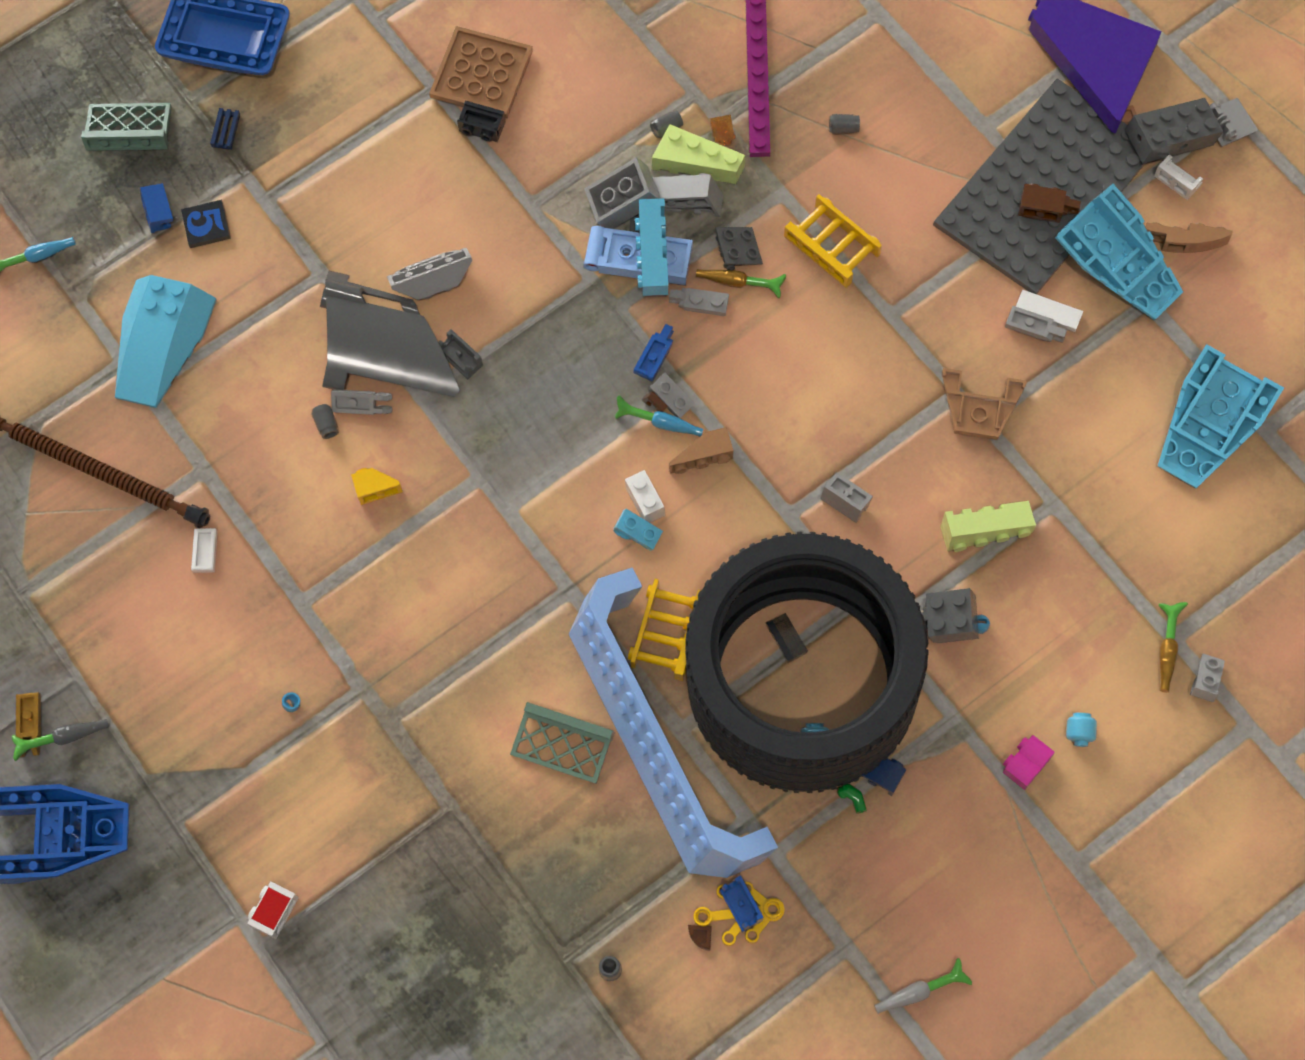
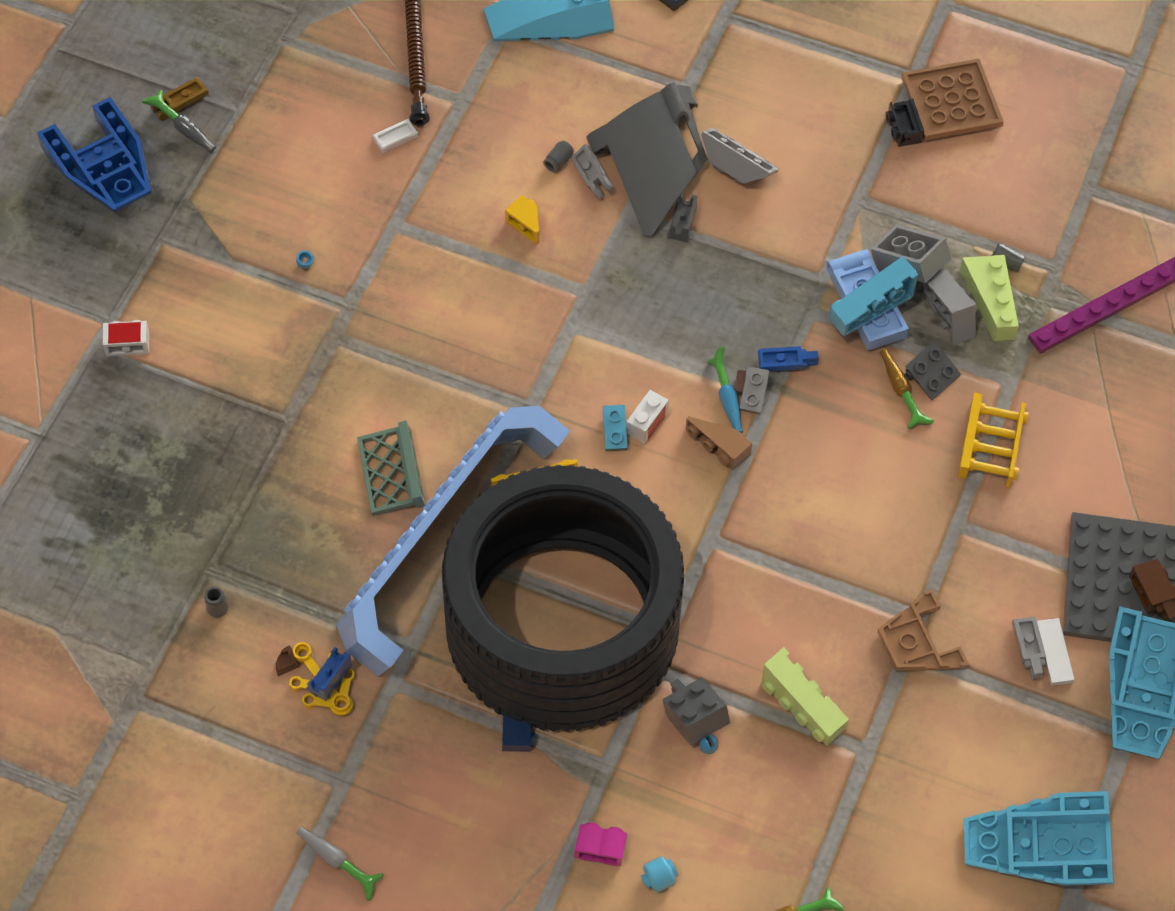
camera: 55 degrees right, 10 degrees down
light grey hinge [669,288,729,316] -> none
clear orange bracket [710,114,736,146] -> none
clear smoke tile [766,613,808,663] -> none
light grey hinge [820,472,873,523] -> none
dark grey piece [829,114,860,134] -> none
green arm [837,784,867,814] -> none

